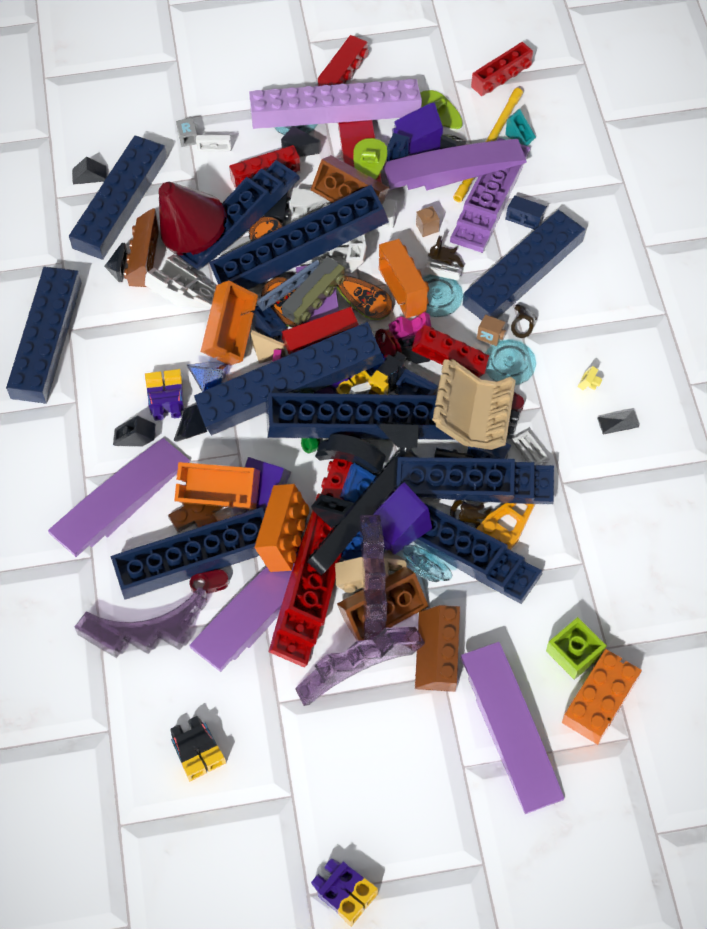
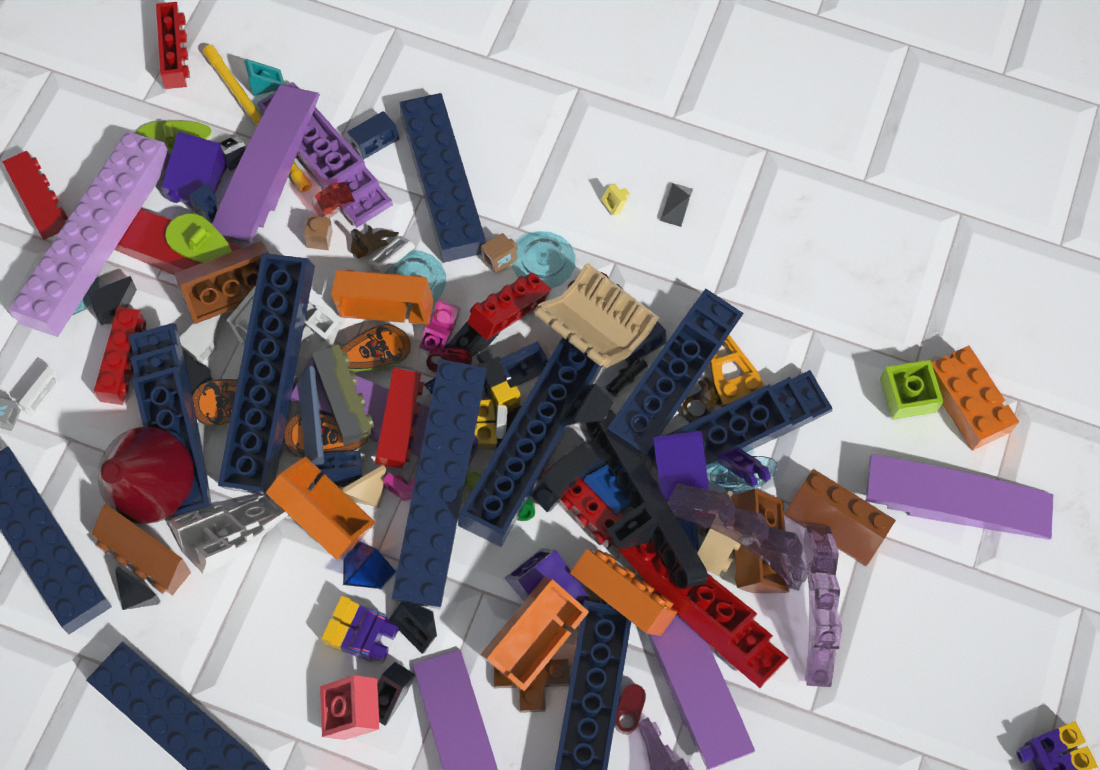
camera: 65 degrees left, 5 degrees up
dark brown piece [511,304,537,338] -> none
white tile [512,430,550,465] -> none
none -> clear red slope [311,182,355,218]
none -> coral brick [320,675,379,740]
none -> dark purple hinge [717,447,771,487]

